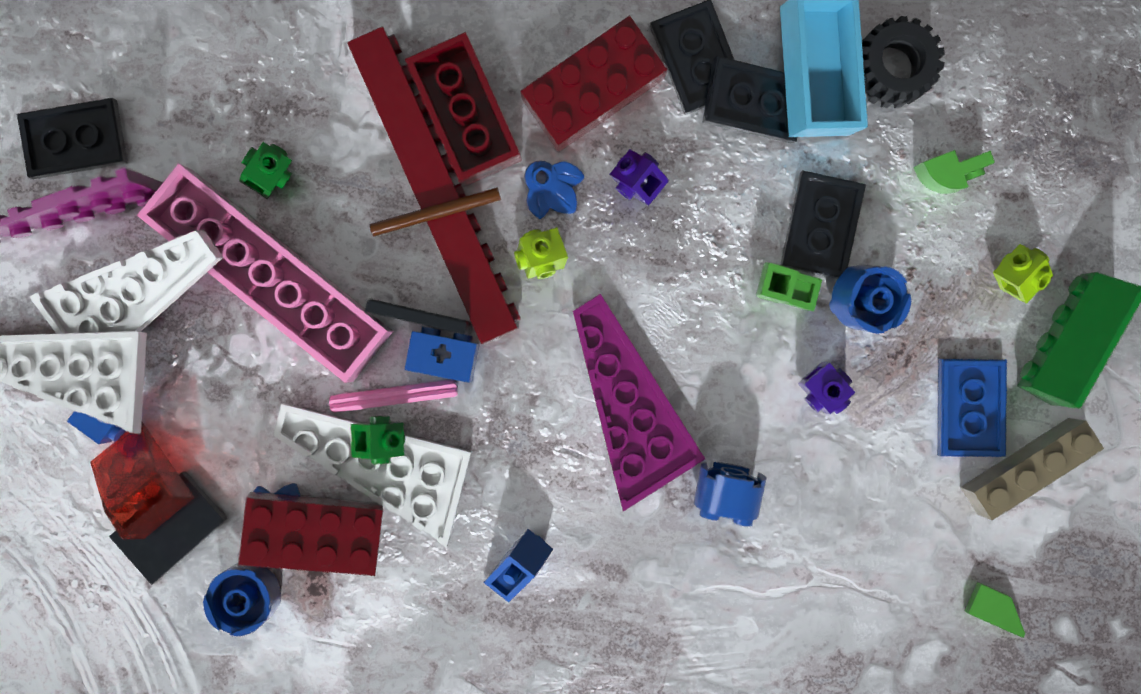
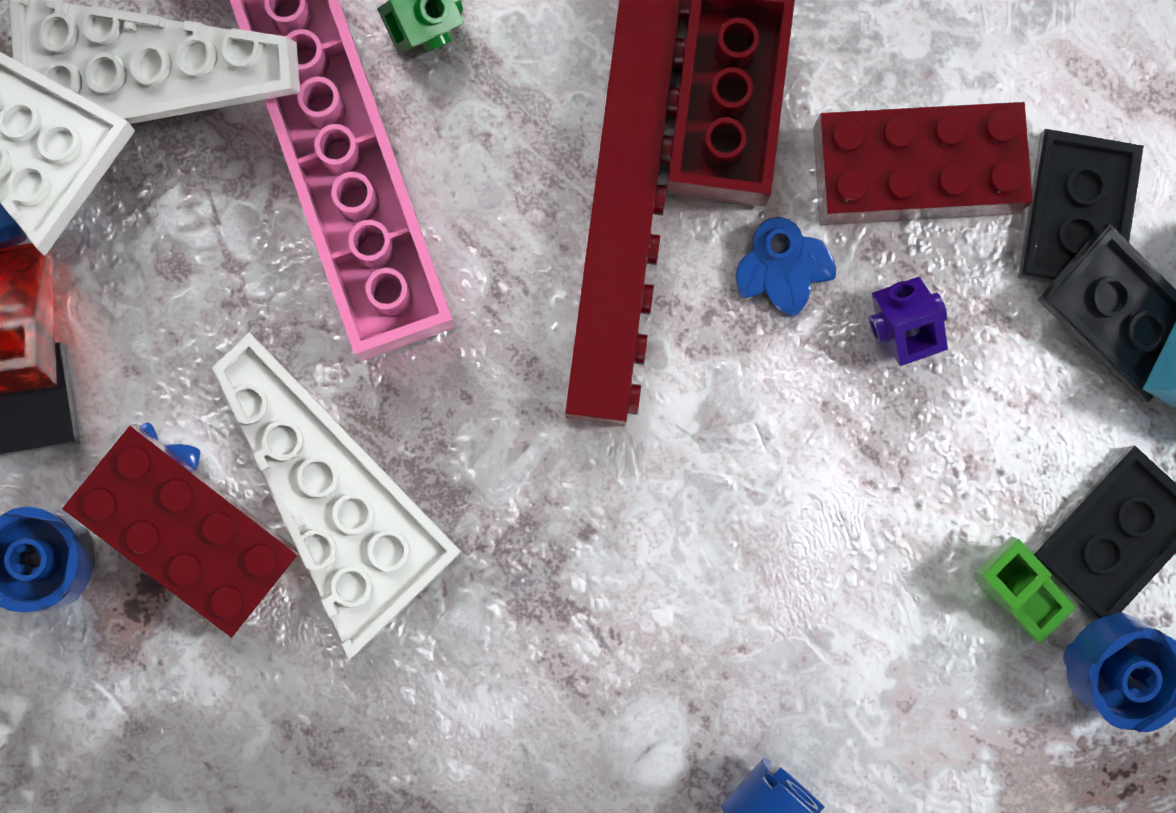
camera: 25 degrees right, 5 degrees down
bright pink axle [329,379,458,413] -> none
green brick [351,416,405,464] -> none
black tile [365,299,473,335] -> none
reddish brown bar [369,187,501,237] -> none
blue brick [404,326,480,383] -> none
blue slope [484,529,553,603] -> none
lime brick [514,227,568,279] -> none
magenta wing [573,294,705,512] -> none
dark purple brick [798,362,856,414] -> none

